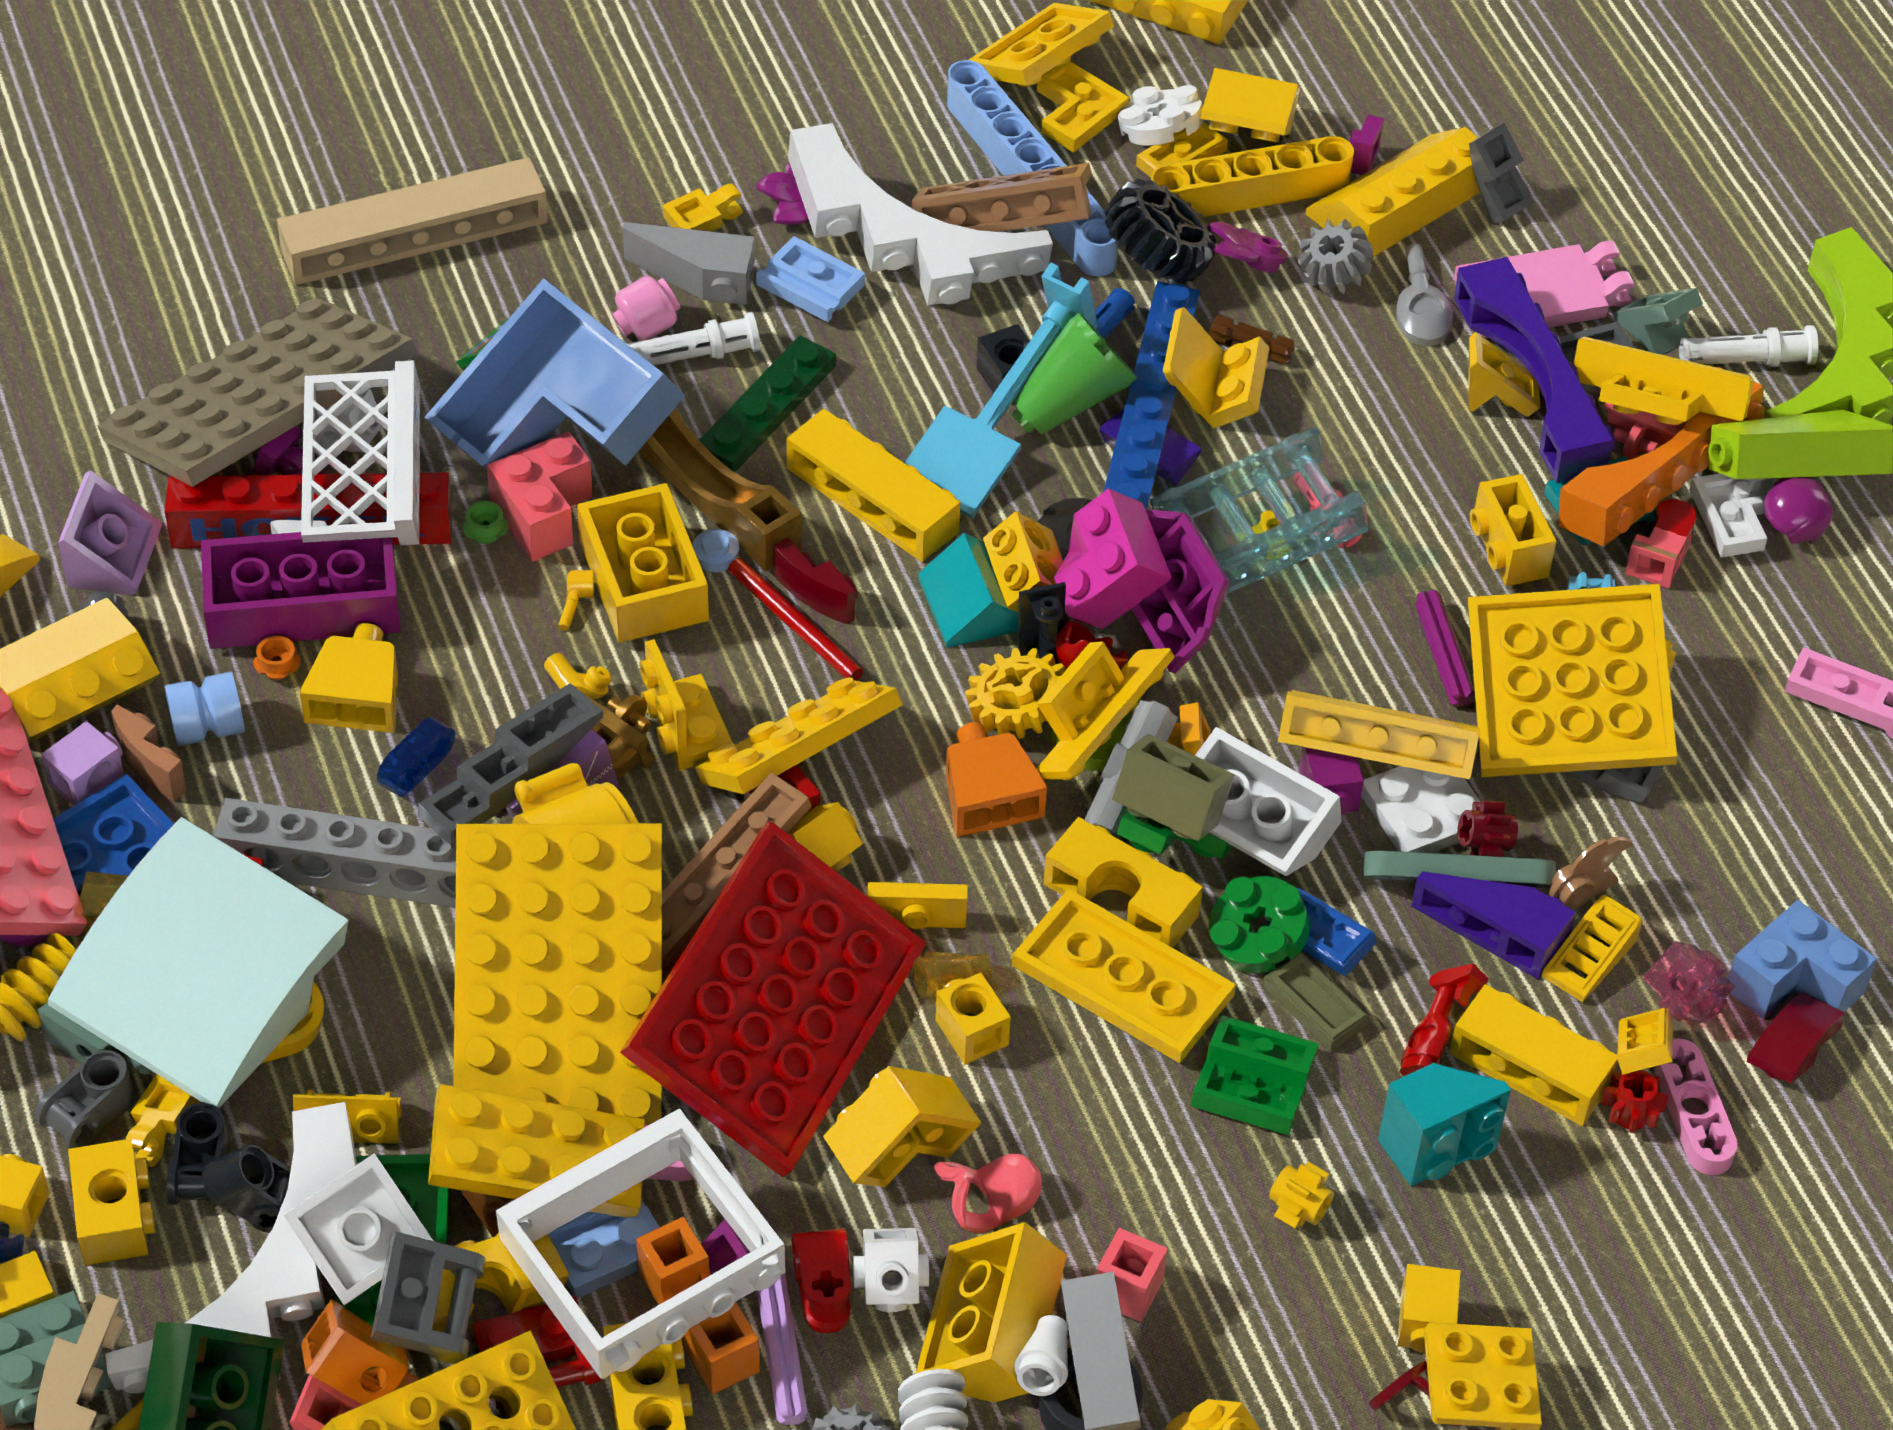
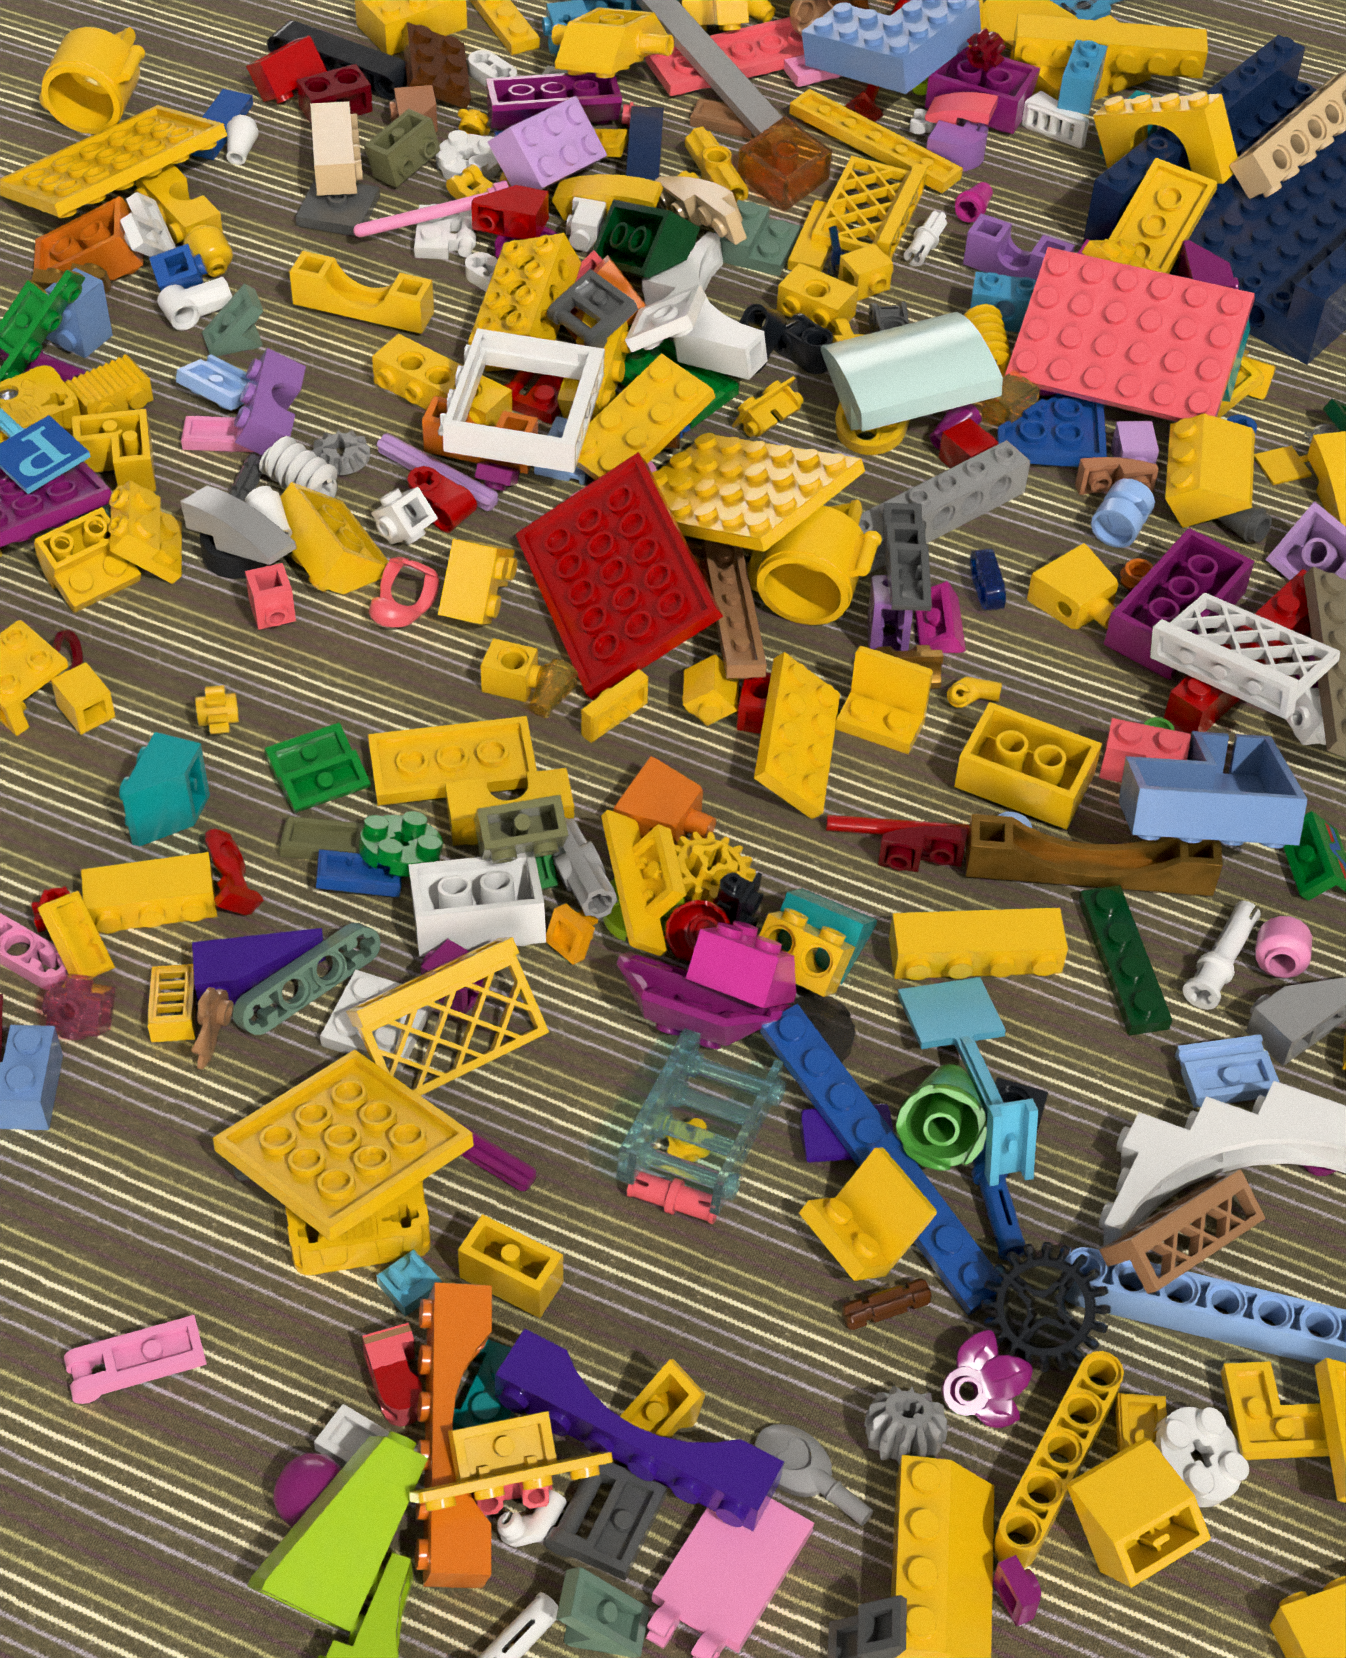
camera: 135 degrees right, 0 degrees up
dark red gear [1457,800,1518,857] -> none

